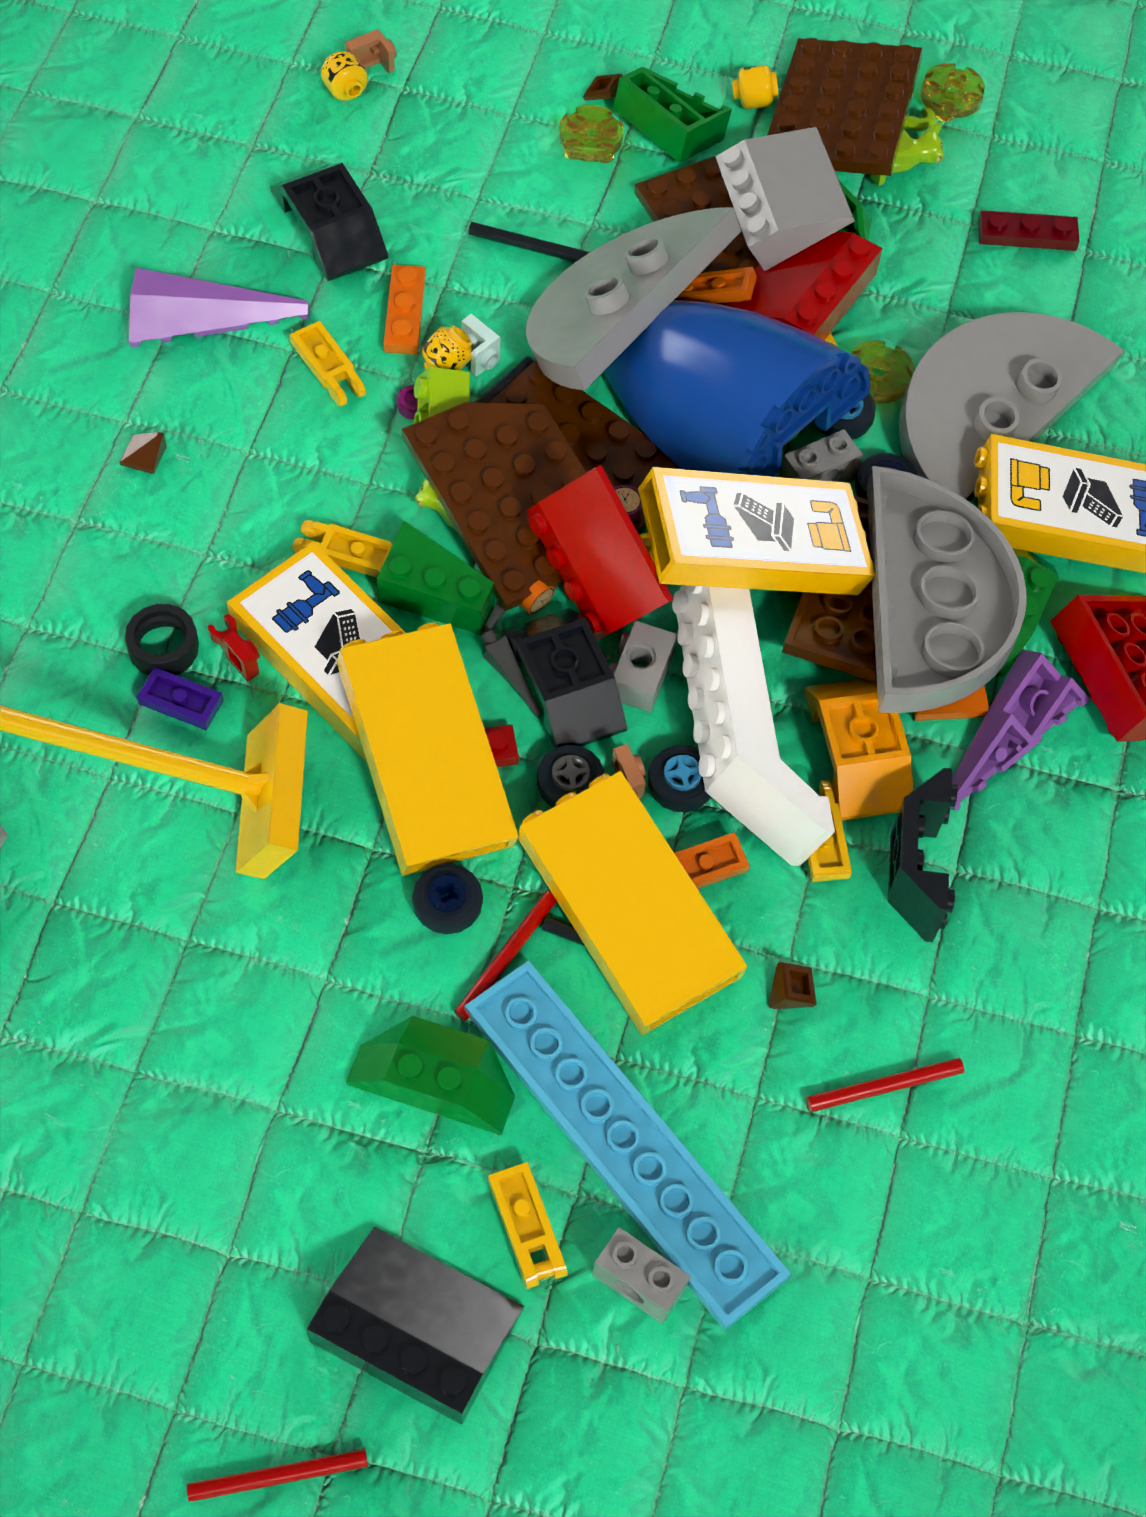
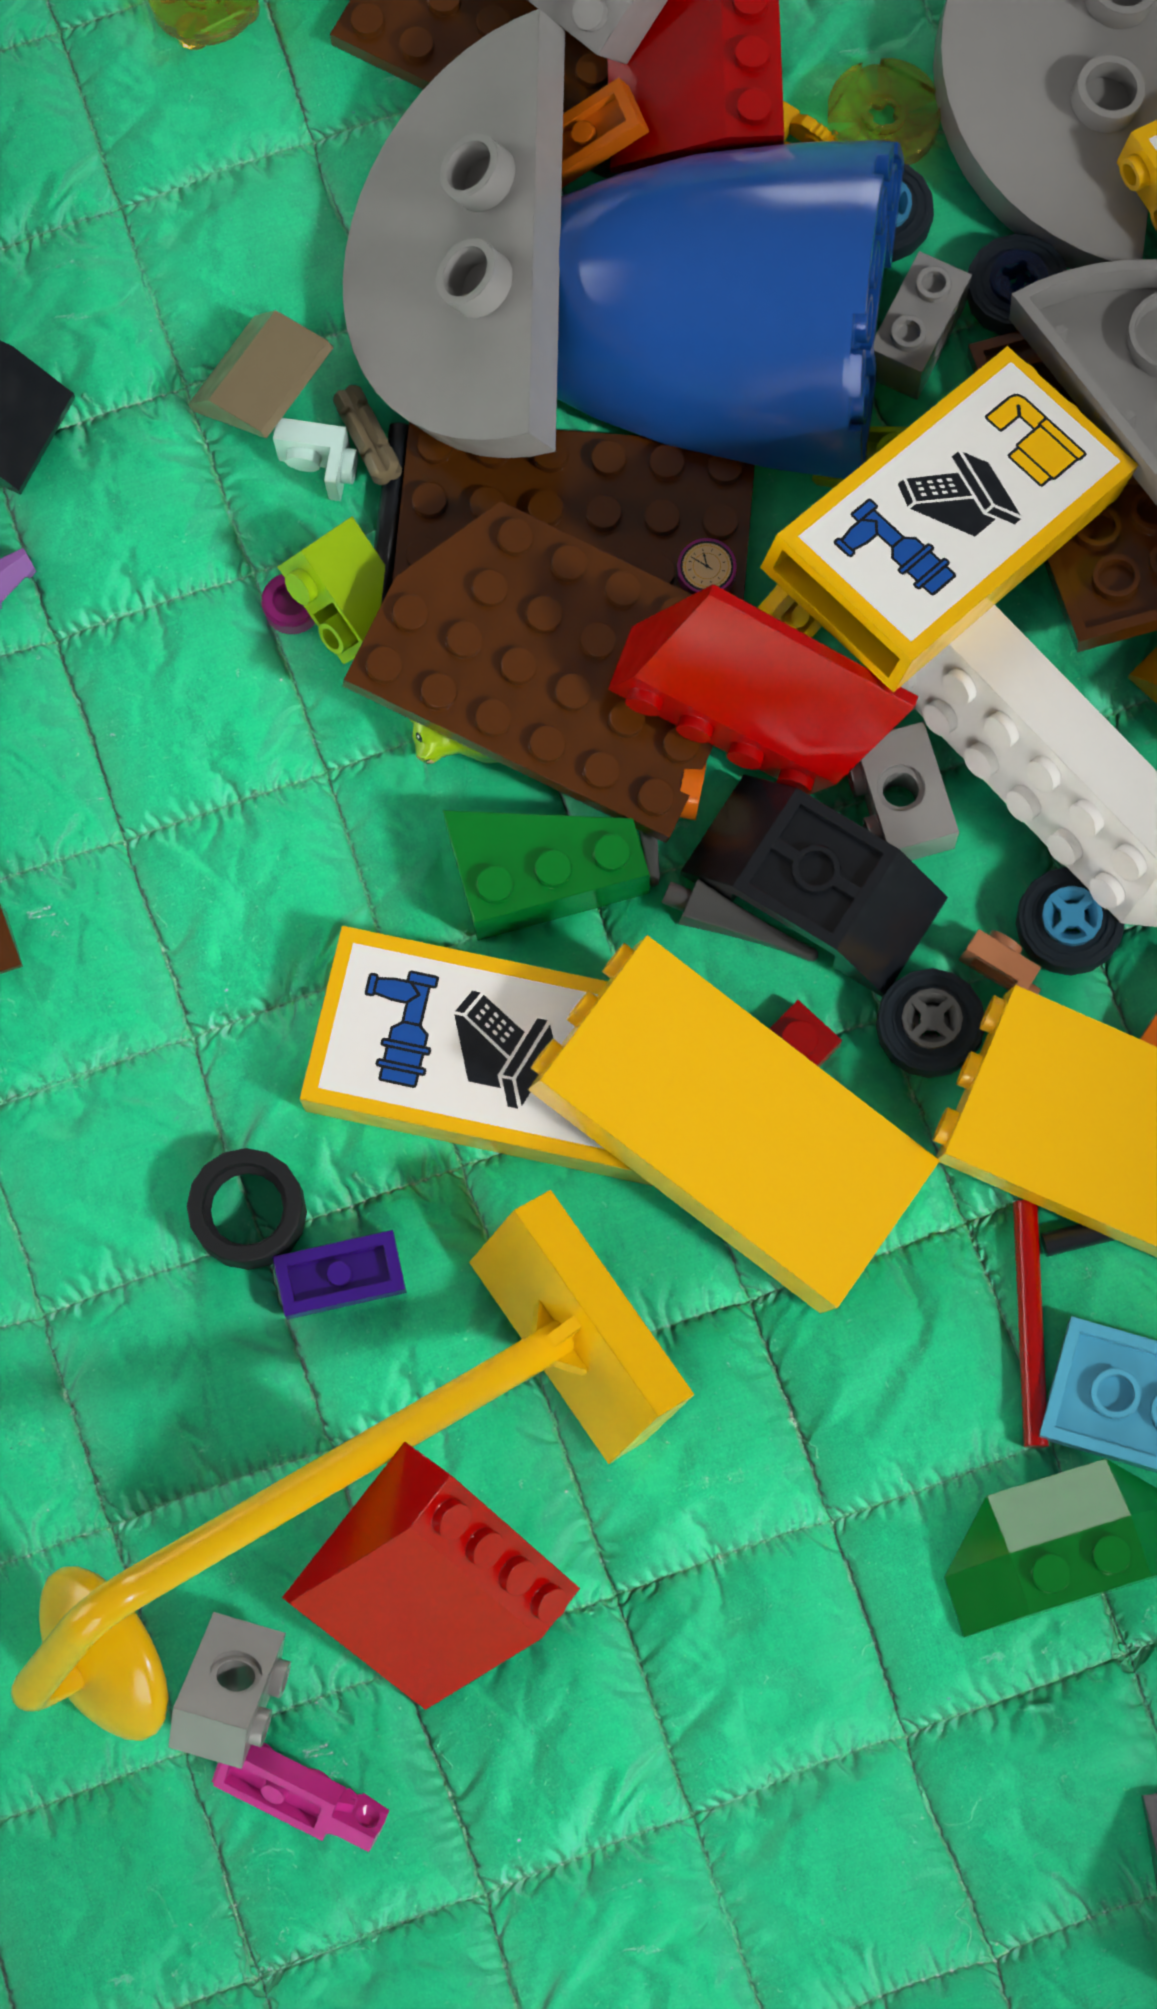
camera: 25 degrees left, 15 degrees up
red plate [208,614,260,682] -> none
yellow hinge [289,321,366,407] -> none
yellow hinge [292,520,393,578] -> none
orange plate [384,265,426,355] -> none
black wheel [412,864,483,934] -> none
yellow head [422,325,473,371] -> none
black bar [468,222,590,262] -> none
none -> dark tan slope [188,310,333,438]
none -> red slope [282,1442,580,1710]
none -> dark tan axle [333,385,402,485]

